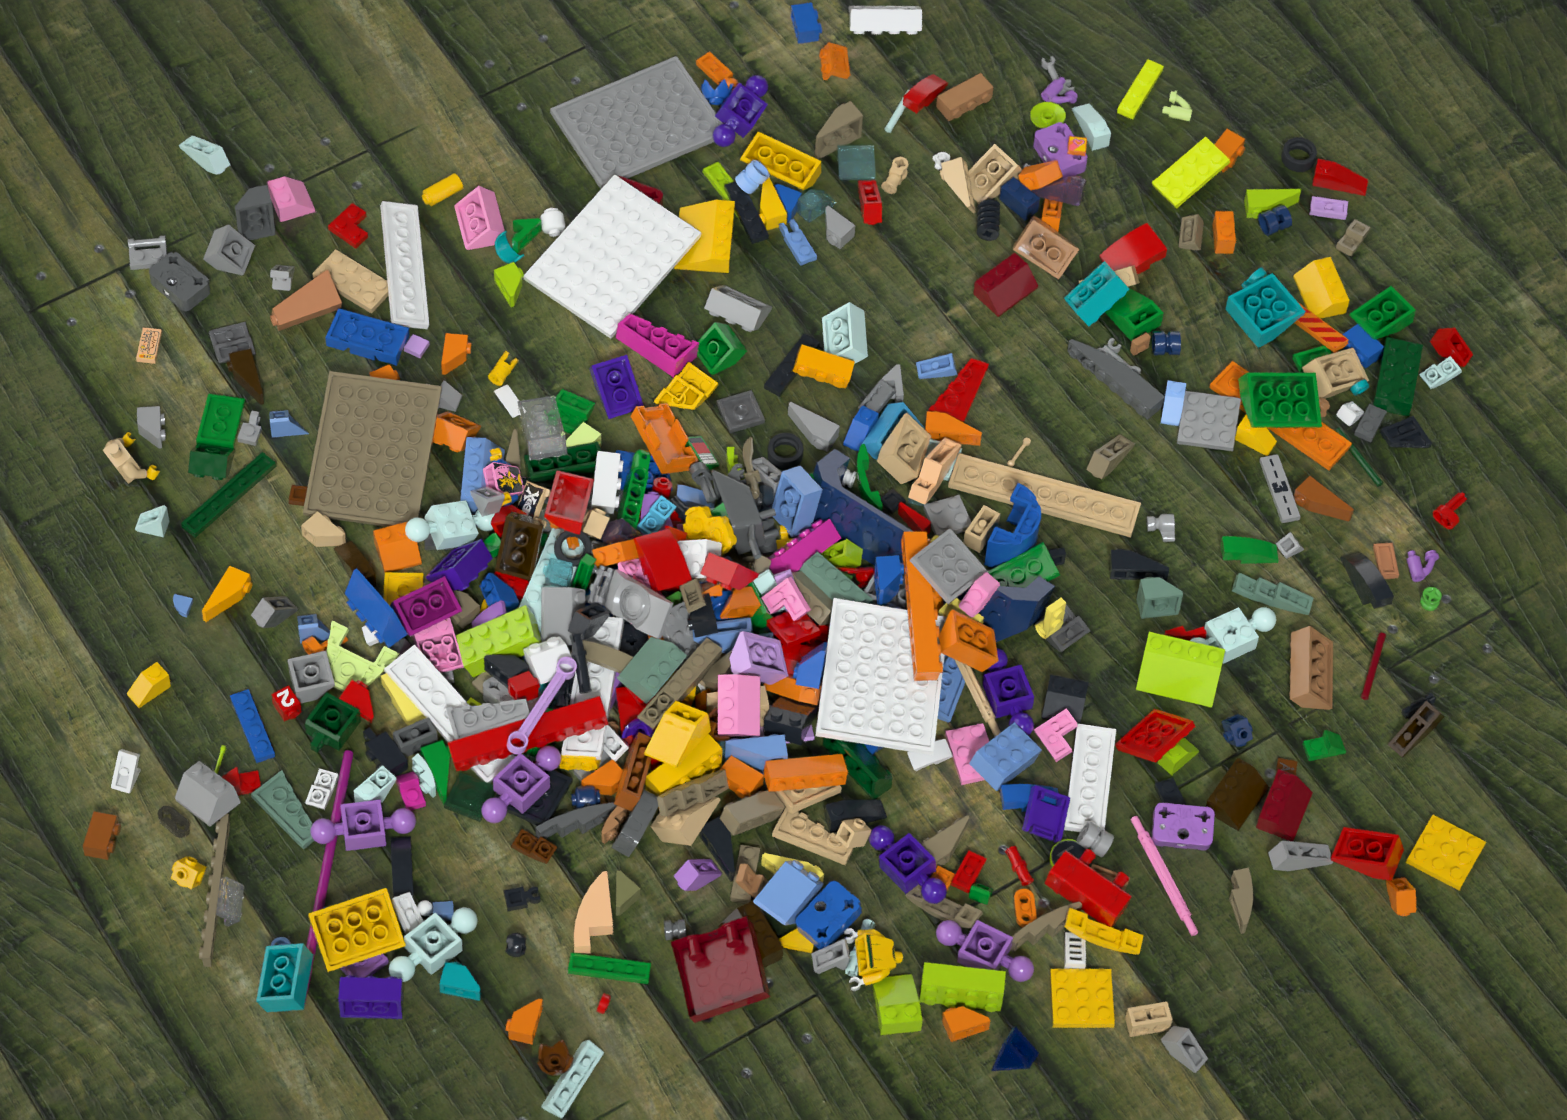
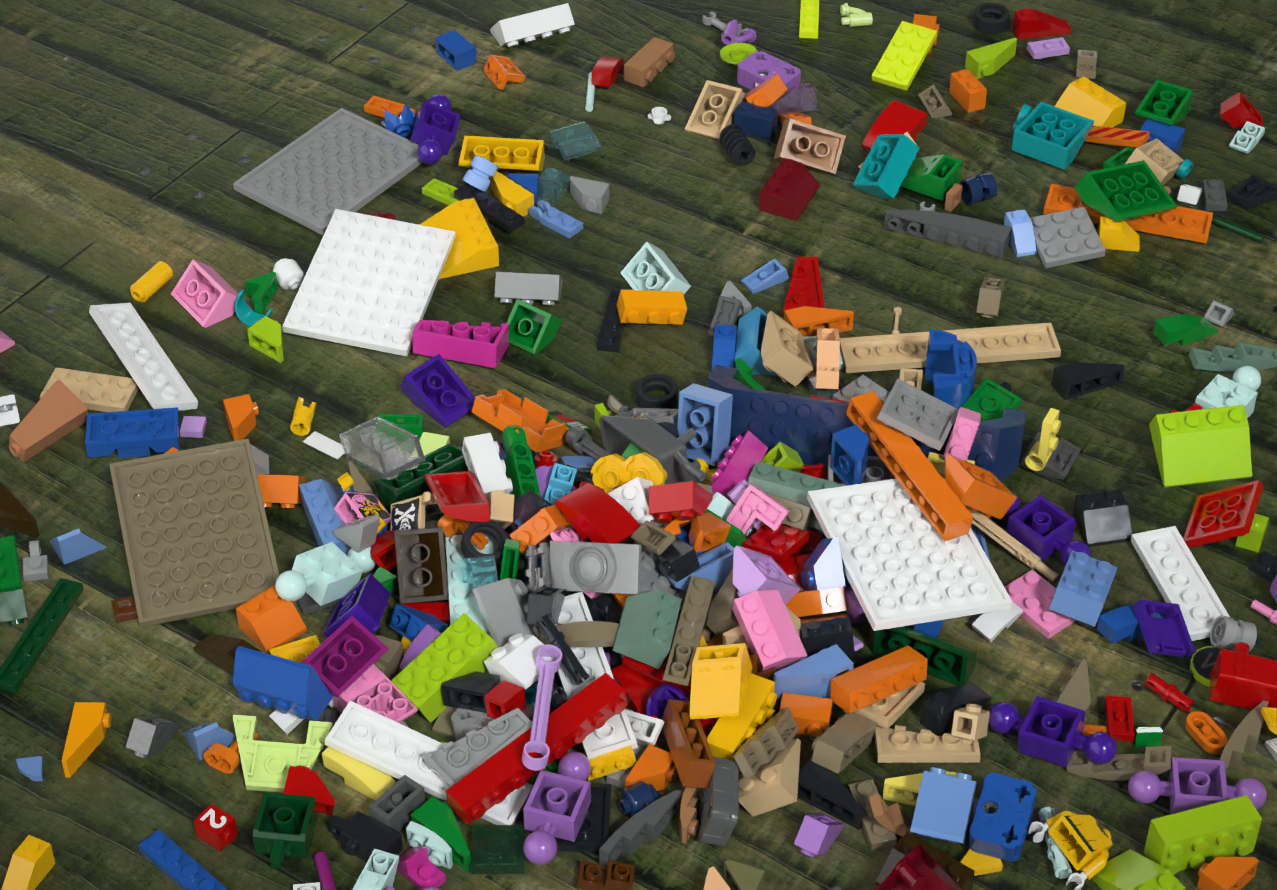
camera: 20 degrees left, 15 degrees down
light grey slope [287,651,335,703] -> none
tan slope [301,511,346,547] -> none
red plate [328,203,368,249] -> none
yellow slope [654,362,719,410] -> none
flat silver tile [717,390,765,433] -> none
light grey slope [788,402,840,452] -> none
light grey slope [811,939,850,974] -> none
dark tan slope [815,101,863,159] -> none
red slope [858,180,882,225] -> none
tan connector [881,157,908,194] -> none
tan slope [940,157,976,213] -> none
bright pink plate [1034,708,1078,762] -> none
tile [1067,136,1087,156] -> none
light aqua slope [1072,104,1111,151] -> none
sand green slope [1136,577,1183,619] -> none
light grey piece [1147,514,1175,542] -> none
dark blue wheel [1258,205,1292,236] -> none
light grey tile [1259,454,1300,523] -> none
dark orange slope [1294,476,1354,522] -> none
dark green brick [1373,337,1423,417] -> none

